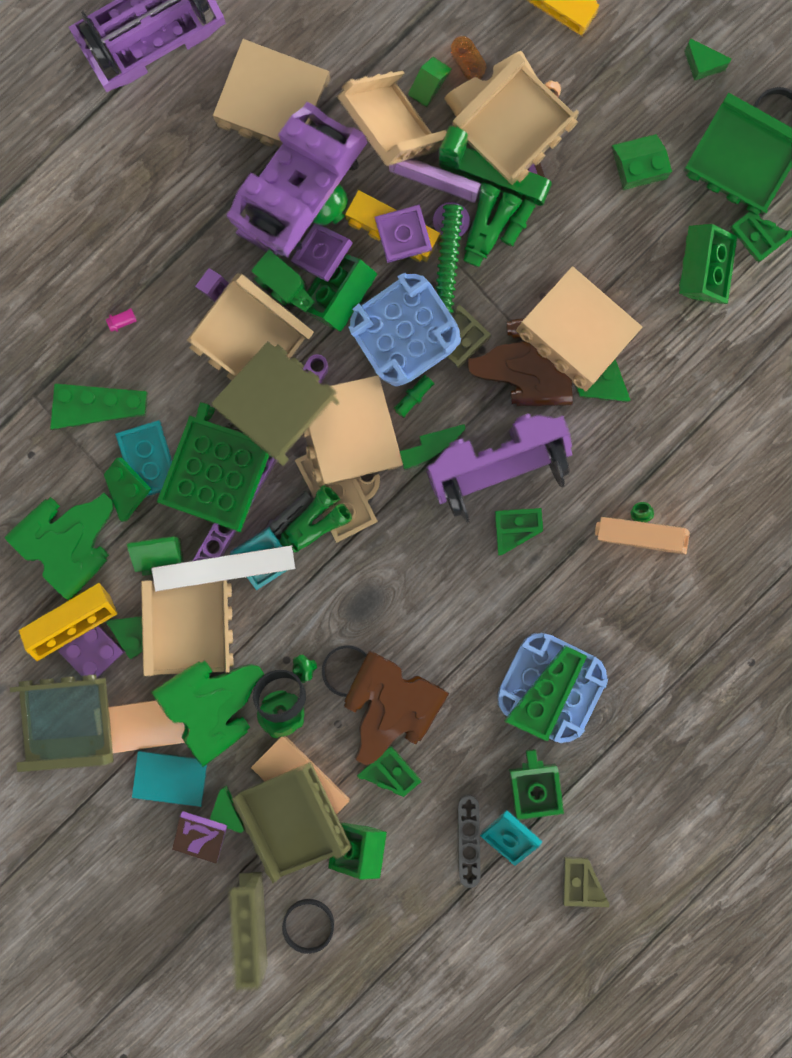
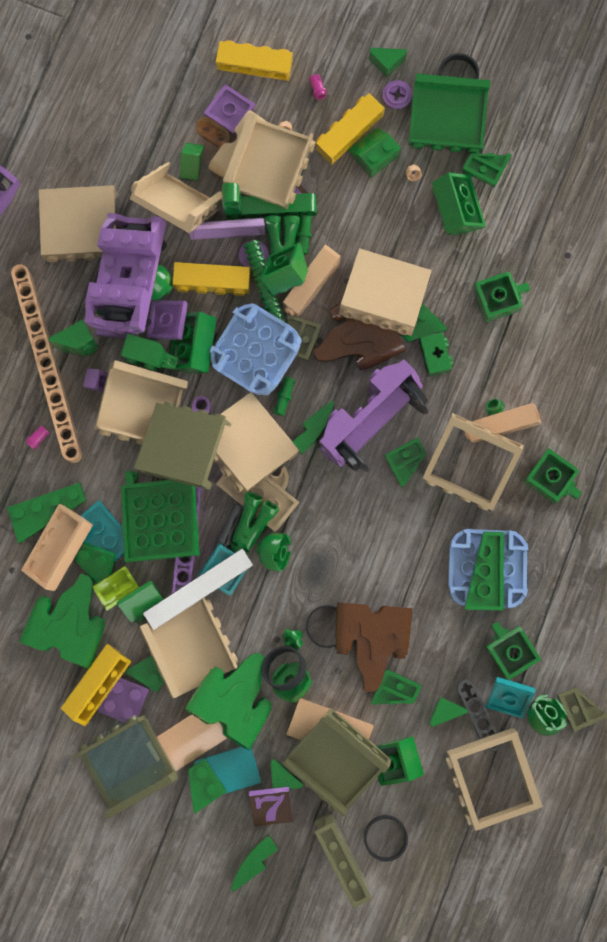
camera: 25 degrees left, 5 degrees down
medium lavender tile [375,204,432,263] -> none
none -> light nougat beam [11,264,82,463]
none -> light nougat slope [21,504,93,591]
none -> green slope [48,320,99,357]
none -> lime hinge [93,566,139,610]
none -> green wing [188,758,227,814]
none -> medium lavender plate [204,84,256,136]
none -> green slope [231,834,278,892]
none -> green cylinder [256,533,291,572]
none -> green slope [261,242,308,295]
none -> light nougat slope [283,244,340,317]
none -> dark pink pin [309,74,327,100]
none -> yellow brick [316,93,385,165]
none -> medium lavender gear [382,80,412,110]
none -> light nougat hinge [406,164,422,181]
none -> green brick [419,332,454,377]
none -> tan window [422,413,523,511]
none -> green slope [428,697,468,727]
none -> tan window [446,728,543,831]
none -> green hinge [472,272,531,323]
none -> green hinge [523,448,582,504]
none -> green cylinder [527,695,567,736]

